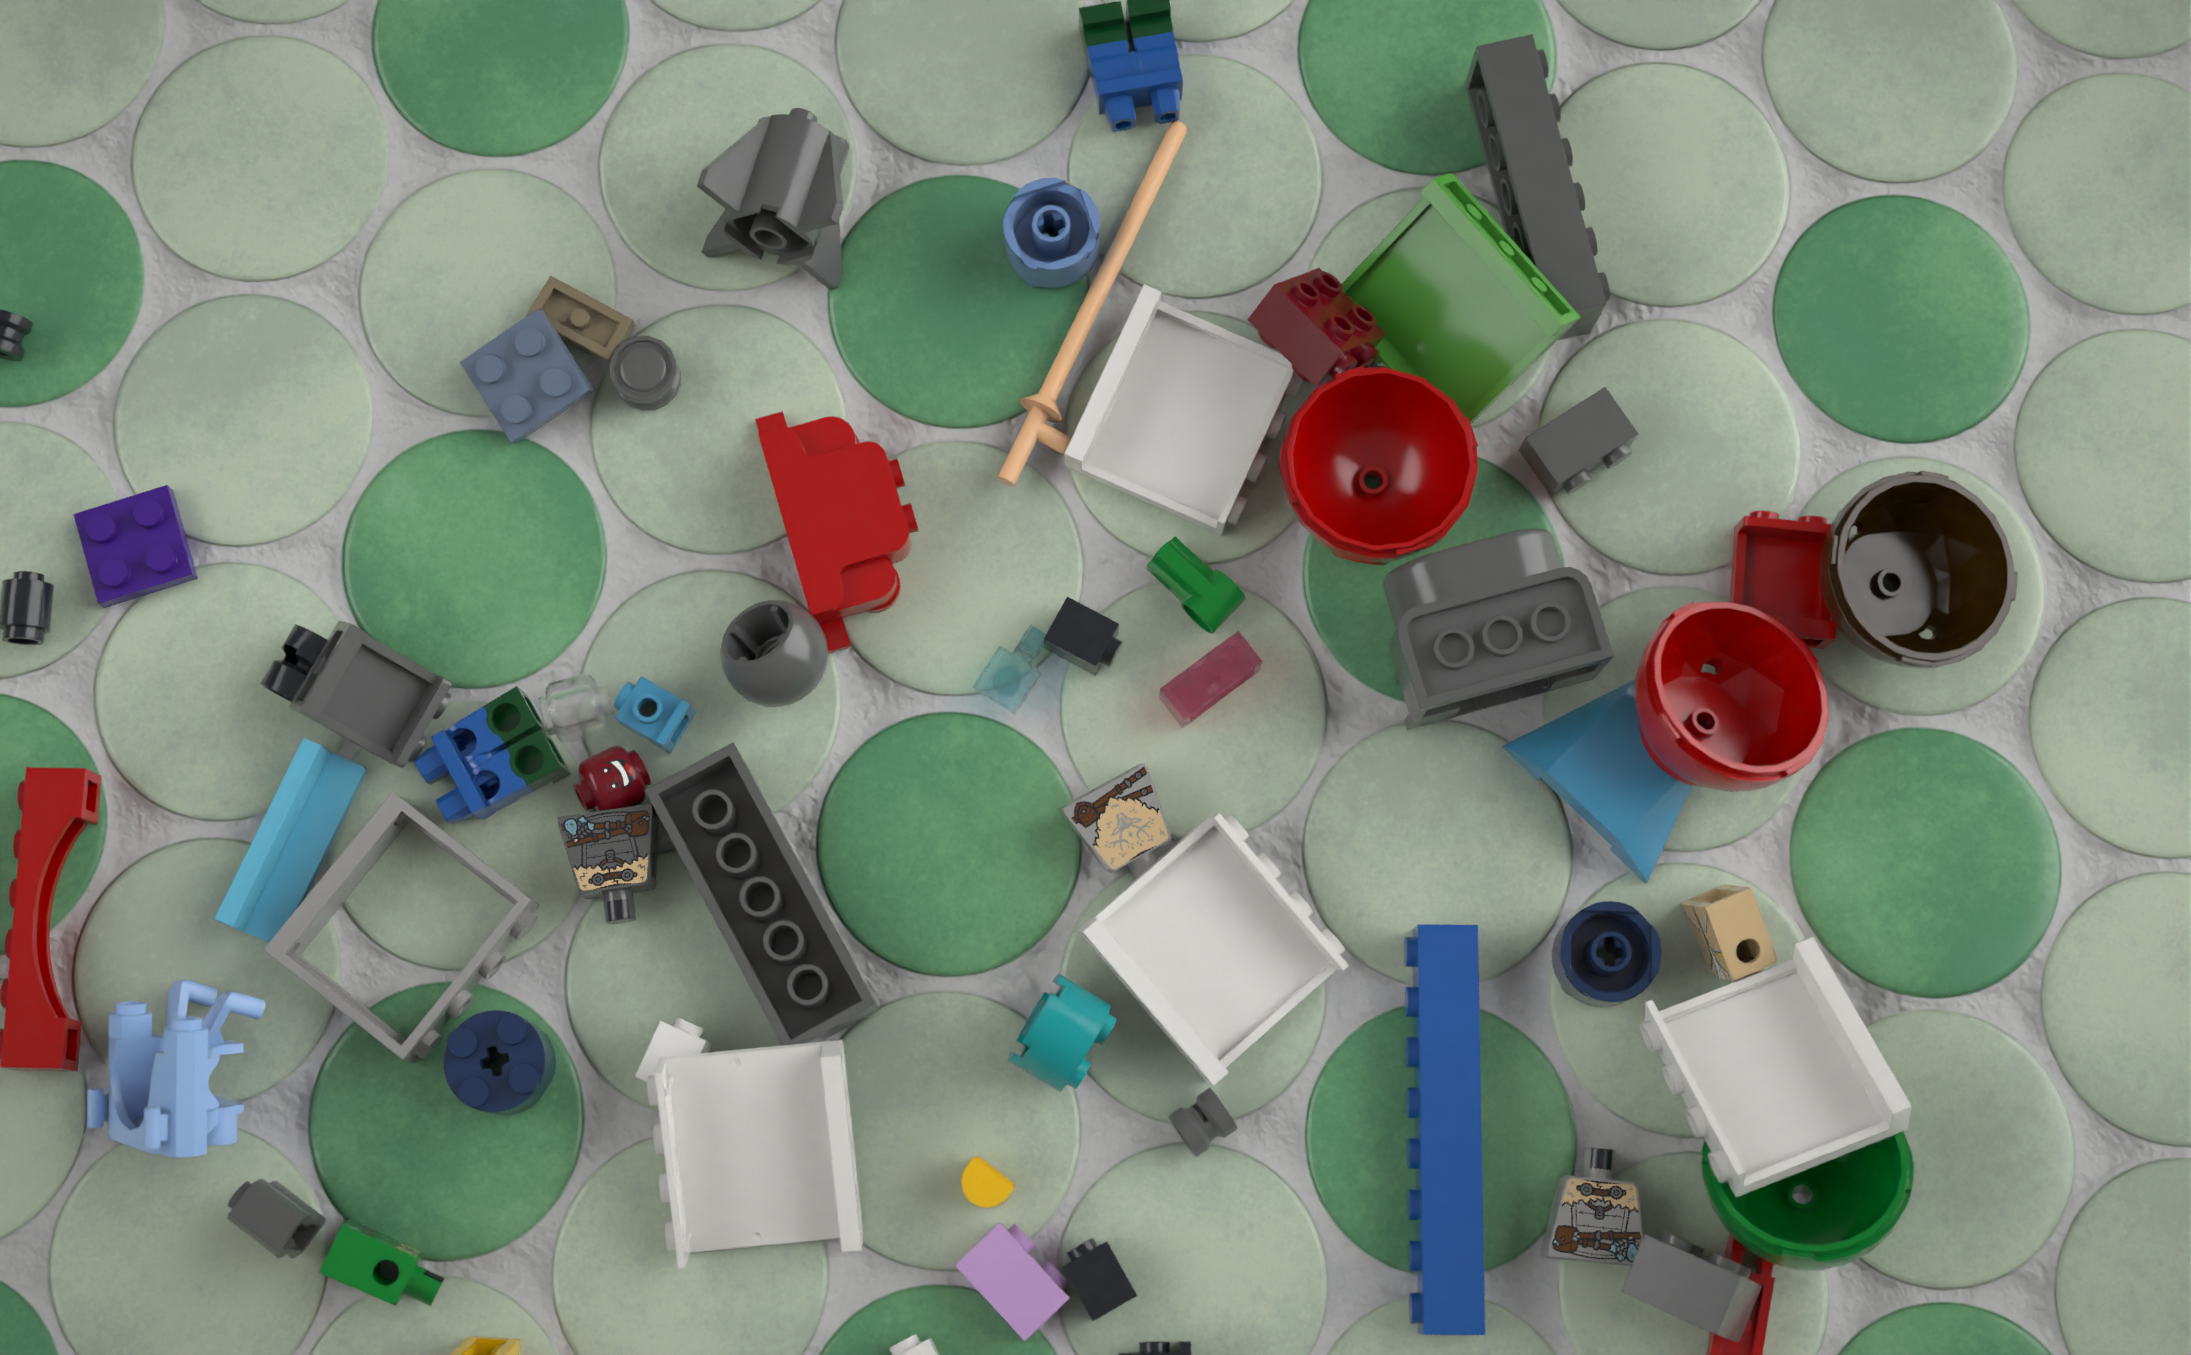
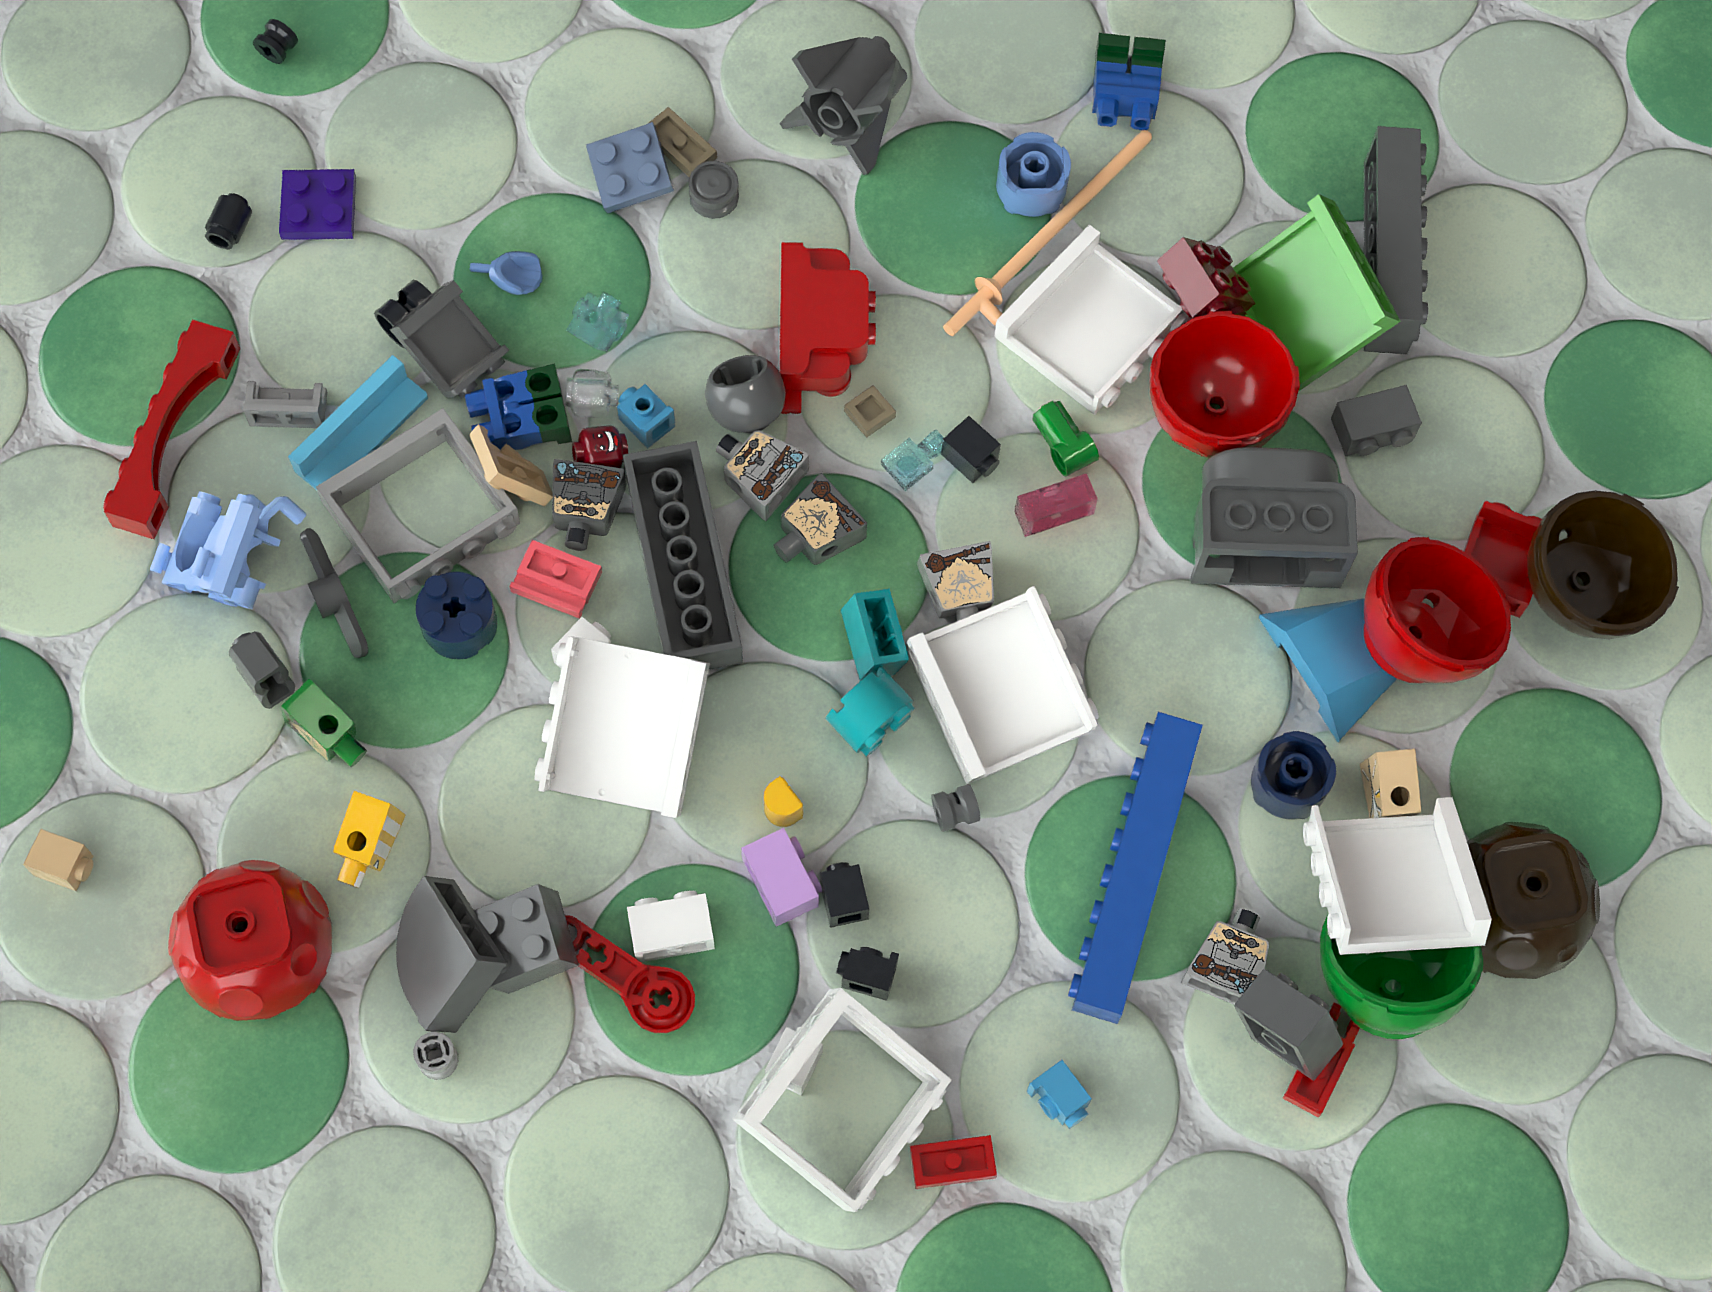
camera: 15 degrees right, 10 degrees down
none -> light grey hinge [243,381,327,428]
none -> dark grey piece [300,528,368,658]
none -> tan wing [469,424,553,507]
none -> medium blue piece [470,251,543,295]
none -> coral plate [509,540,602,619]
none -> clear light blue brick [566,291,629,352]
none -> torso [716,430,809,521]
none -> torso [773,473,867,565]
none -> teal brick [841,589,909,681]
none -> dark tan plate [844,385,896,438]
none -> dark brown rock [1467,822,1600,979]

